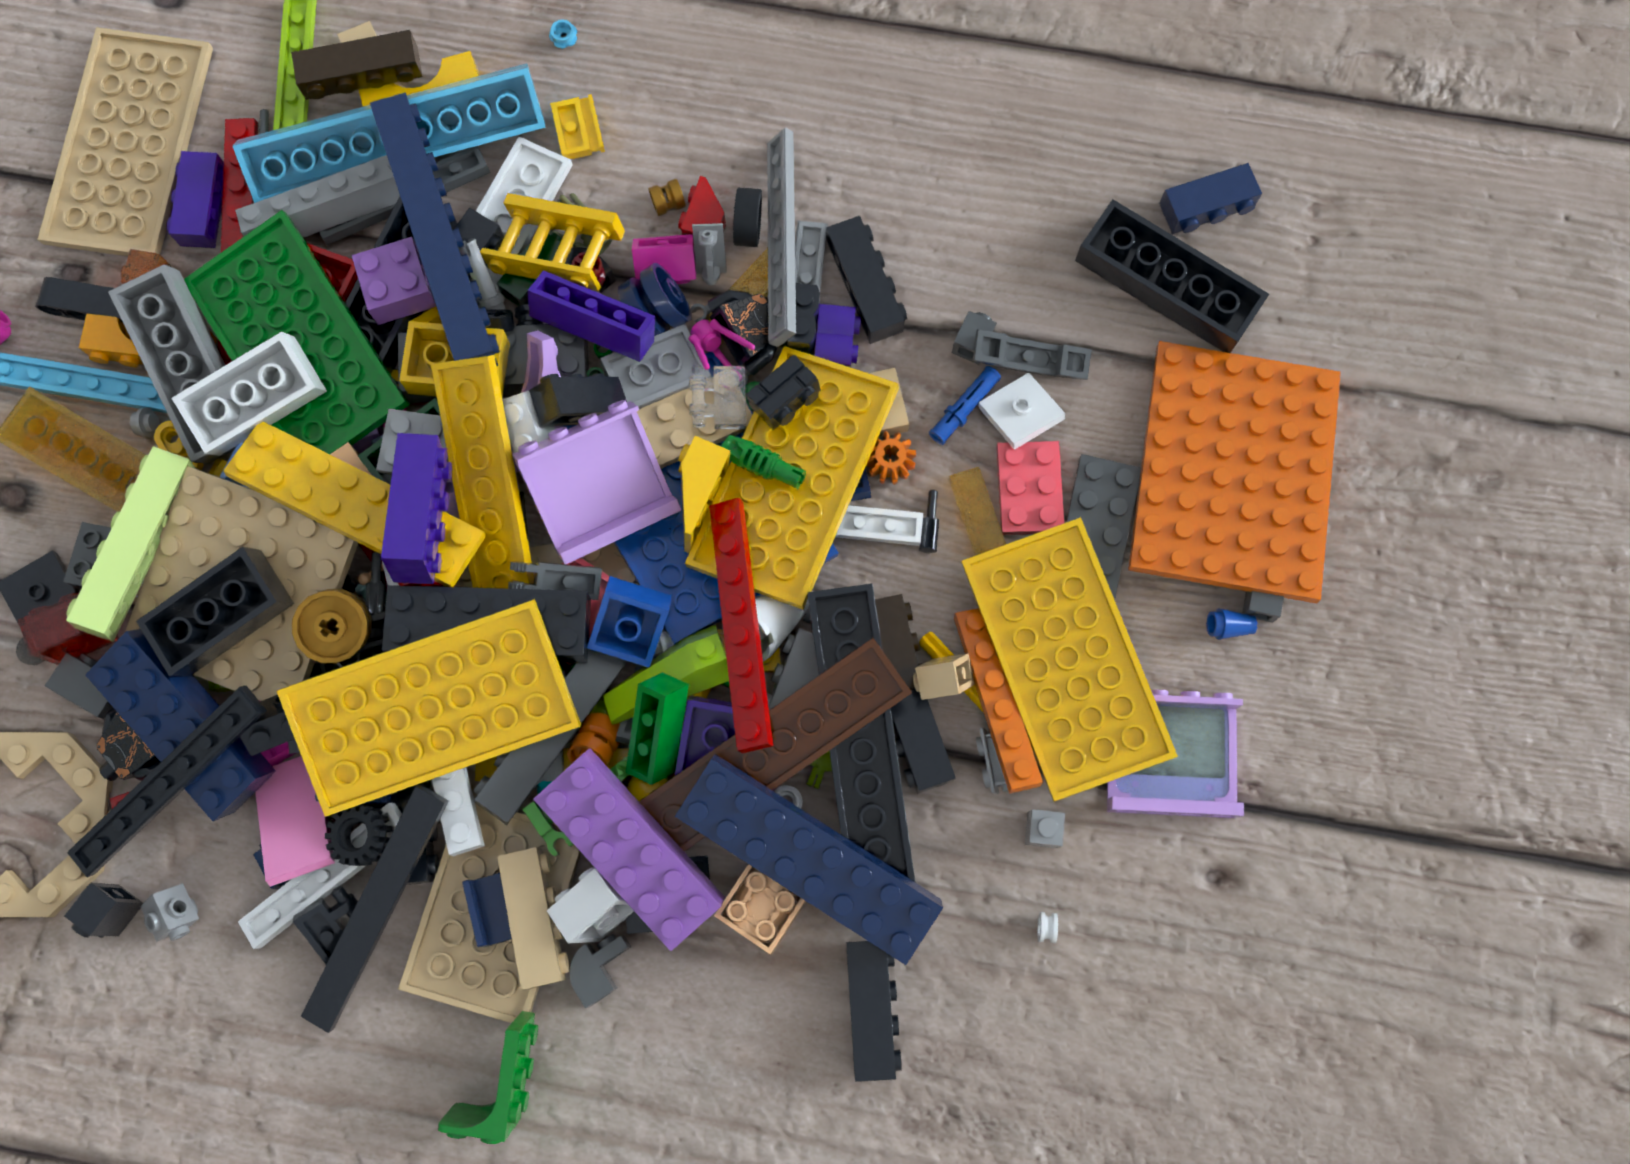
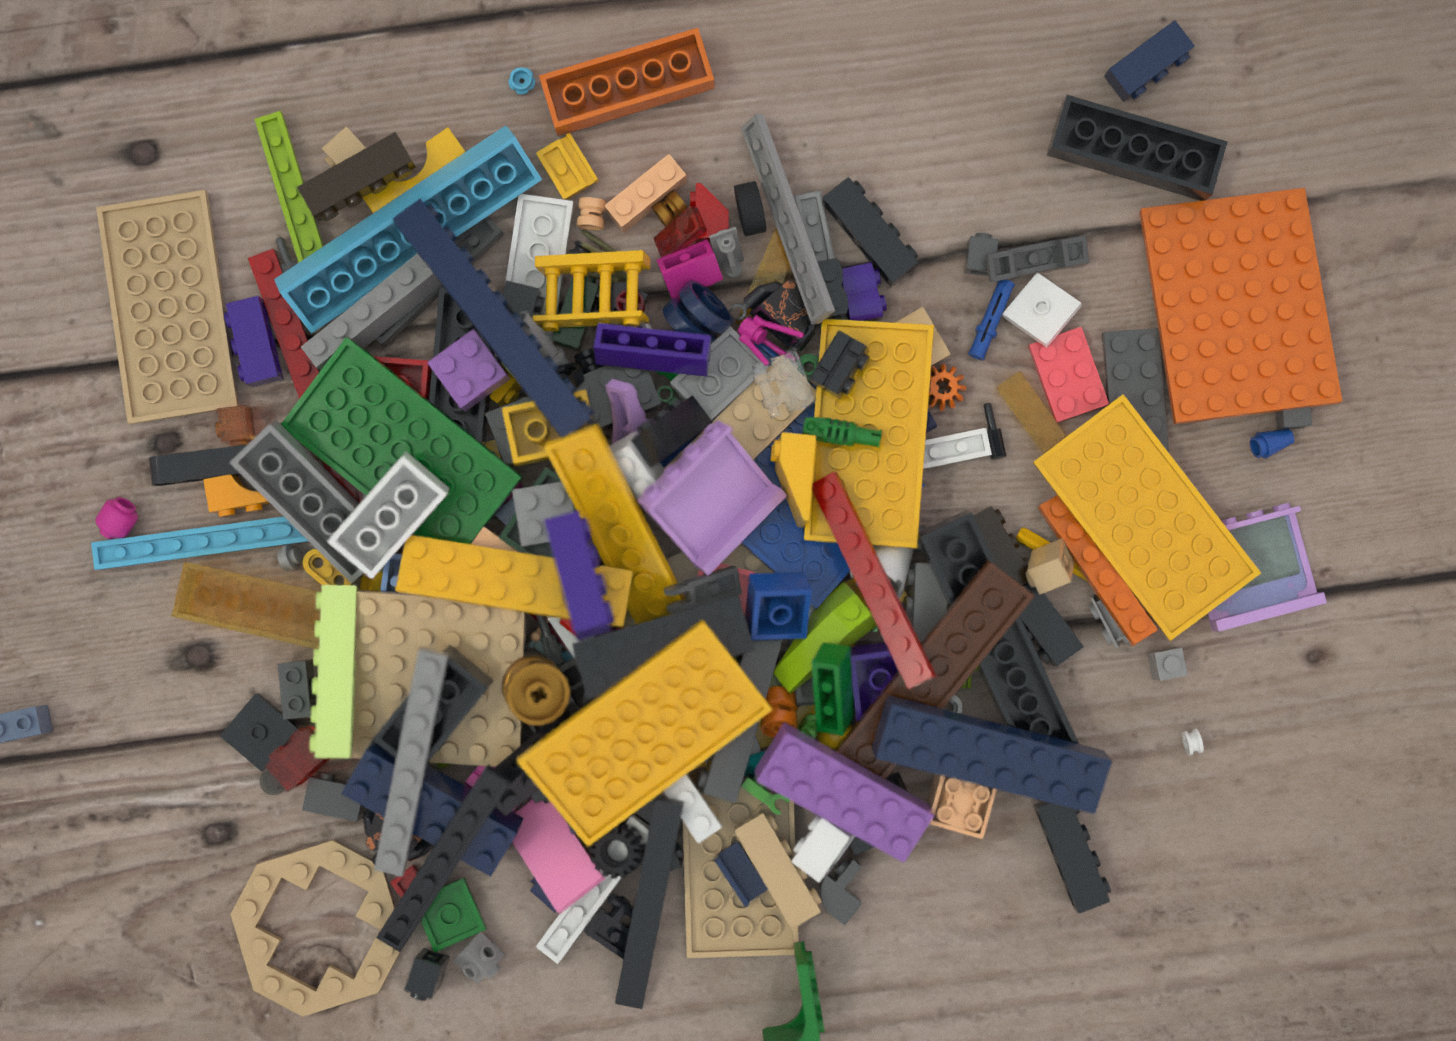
camera: 15 degrees left, 10 degrees up
none -> light grey plate [374,648,449,876]
none -> green plate [421,877,487,953]
none -> orange brick [539,27,715,136]
none -> light nougat wheel [576,197,606,231]
none -> light nougat brick [604,154,687,233]
none -> clear red plate [653,206,707,258]

